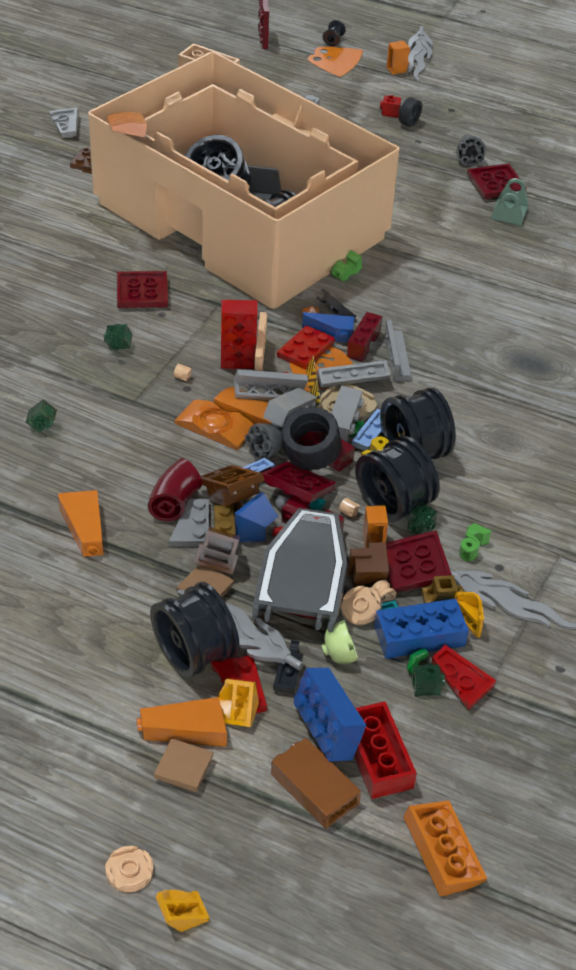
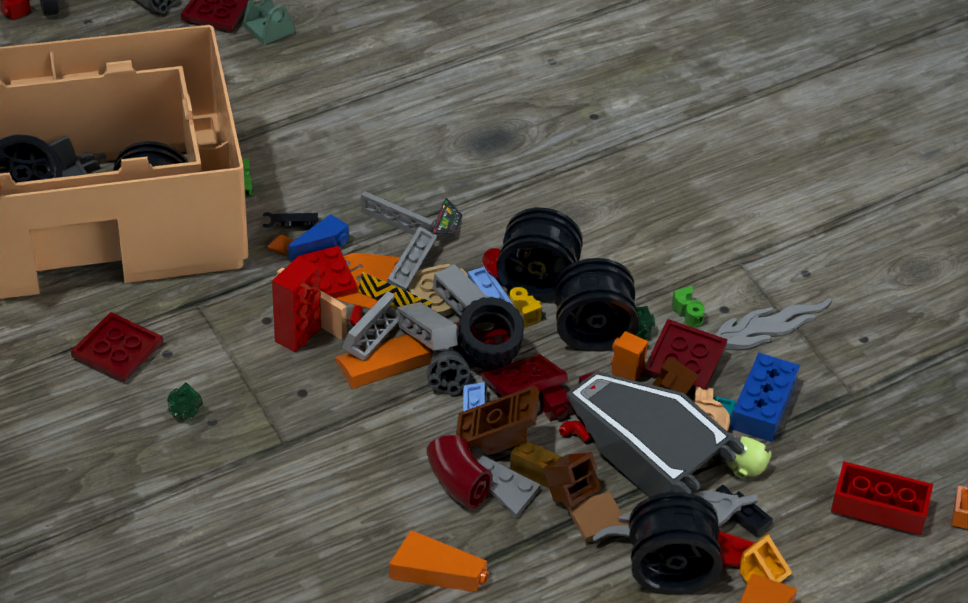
camera: 55 degrees left, 0 degrees up
clear green brick [26,399,57,433] -> none
light nougat hose [174,364,192,381] -> none
orange slope [174,400,254,450] -> none
blue slope [235,492,278,542] -> none
dark orange brick [271,738,361,829] -> none
blue brick [293,667,366,762] -> none
light nougat hose [339,498,360,518] -> none
dark red arch [347,312,383,362] -> none
green arm [407,648,428,676] -> none
clear green brick [411,664,445,696] -> none
pearl gold brick [421,575,464,603] -> none
red wing [432,645,496,710] -> none
light orange slope [454,591,484,638] -> none
none -> black sticker [431,198,462,234]

